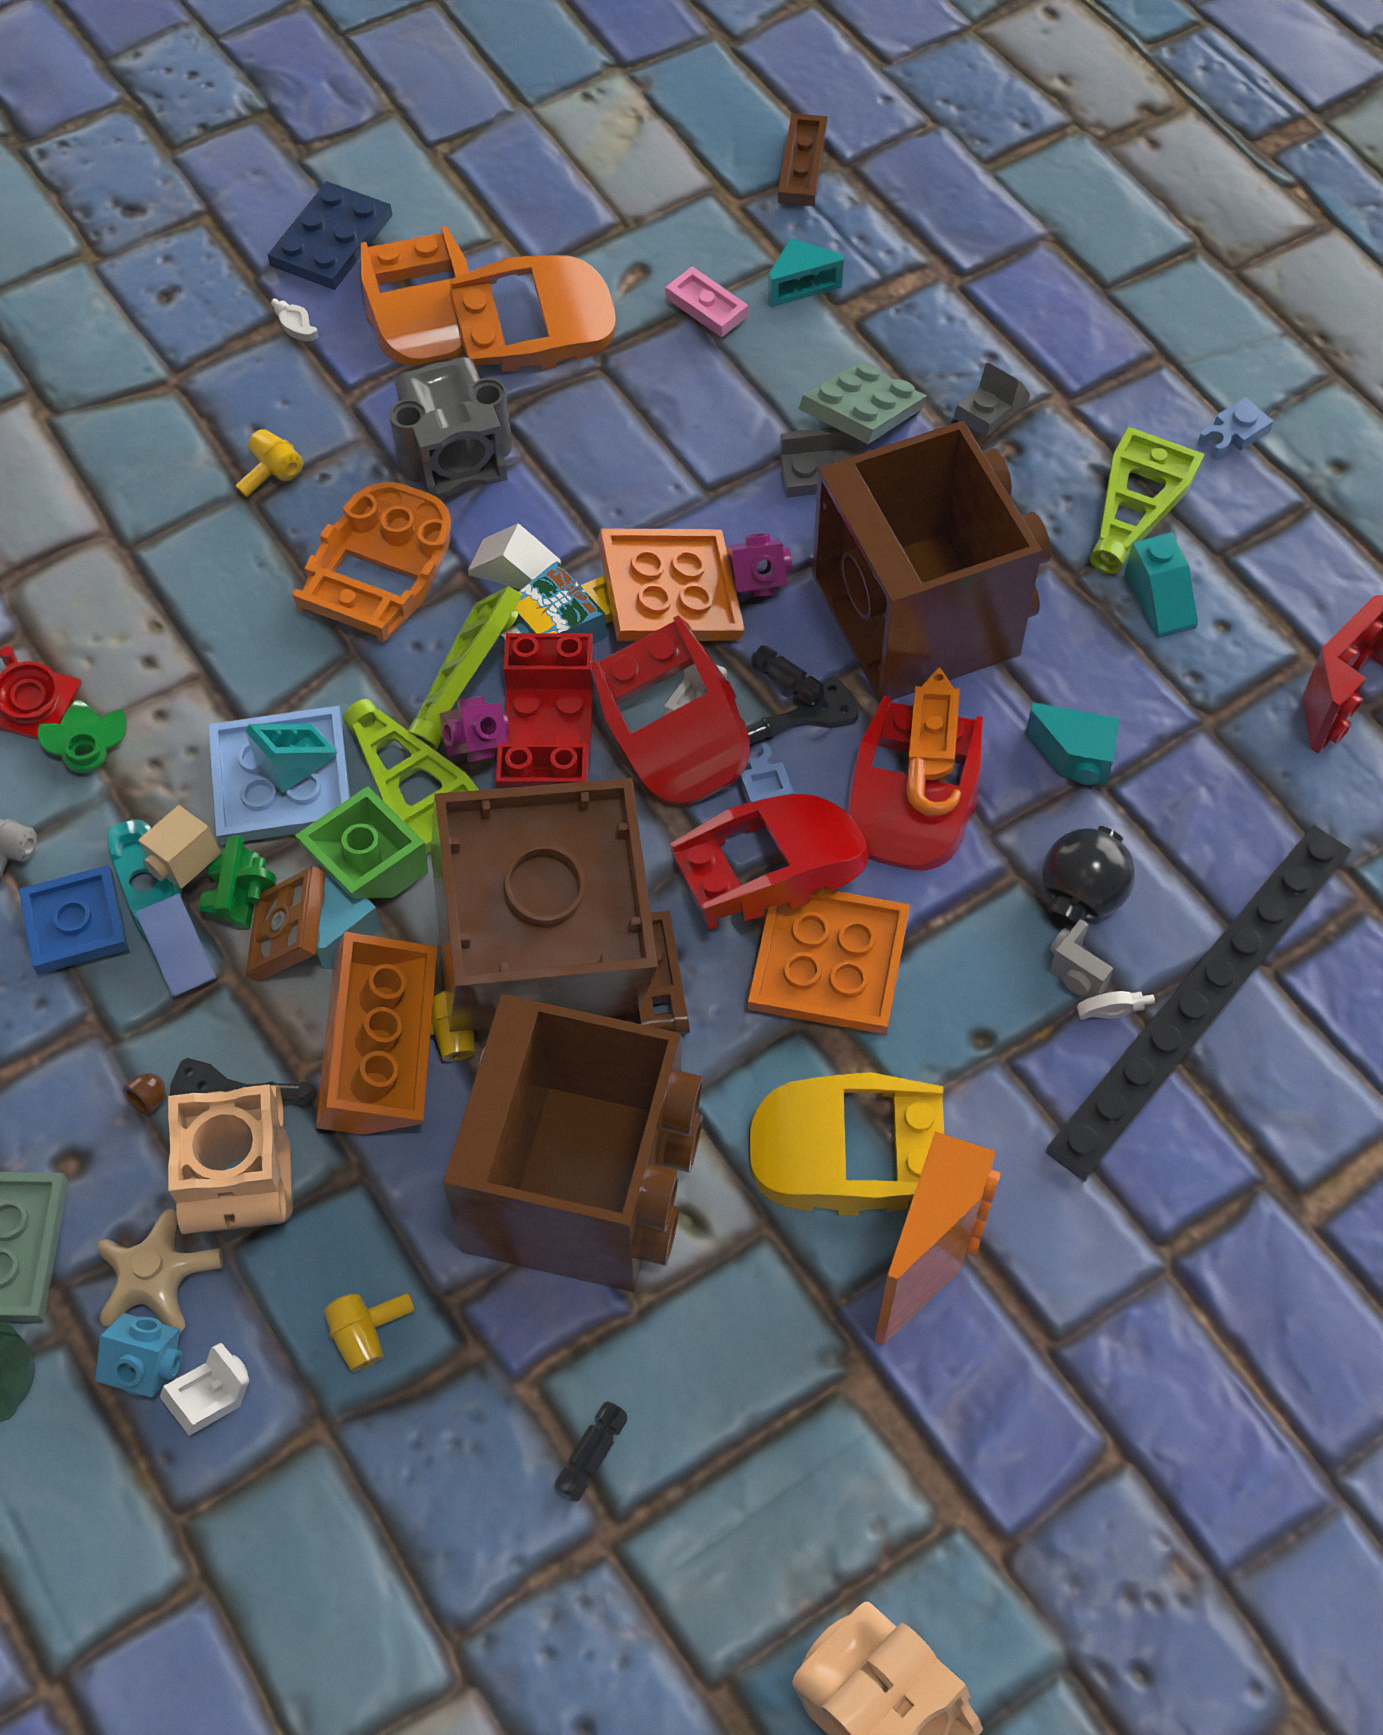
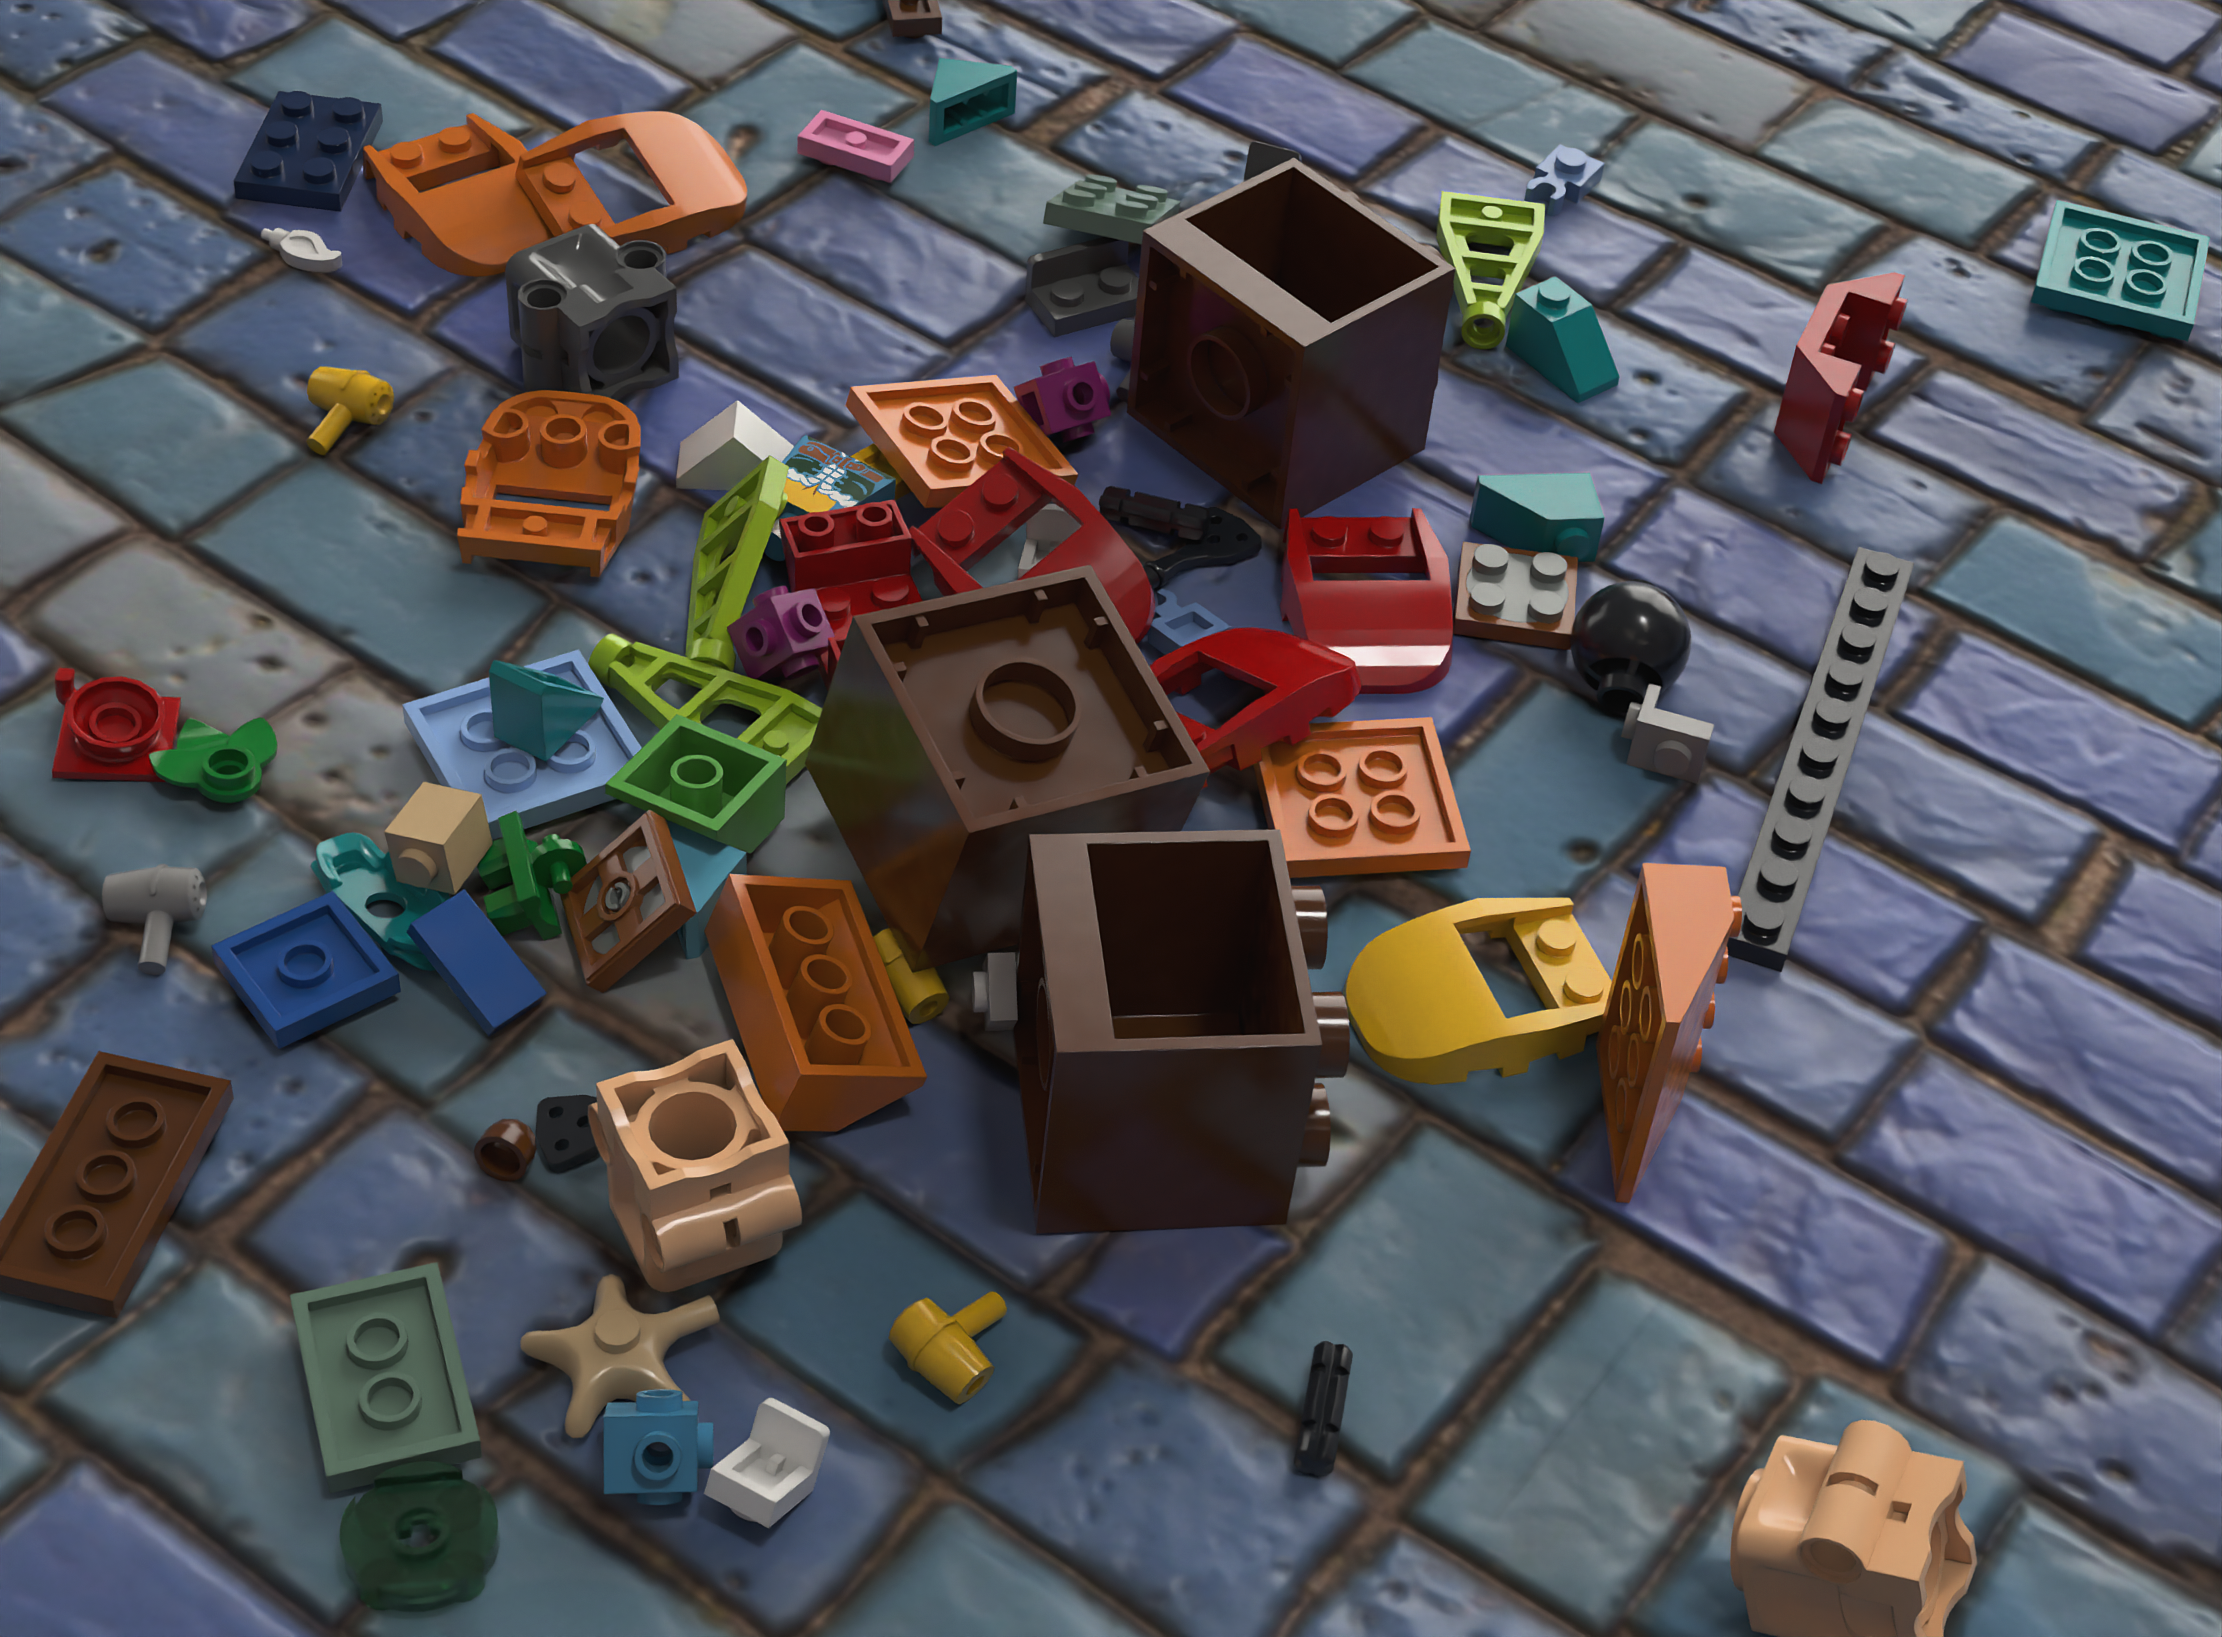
camera: 25 degrees left, 15 degrees down
orange plate [906,668,961,816] -> none
white piece [1077,991,1155,1020] -> none
none -> piece [1453,541,1578,650]

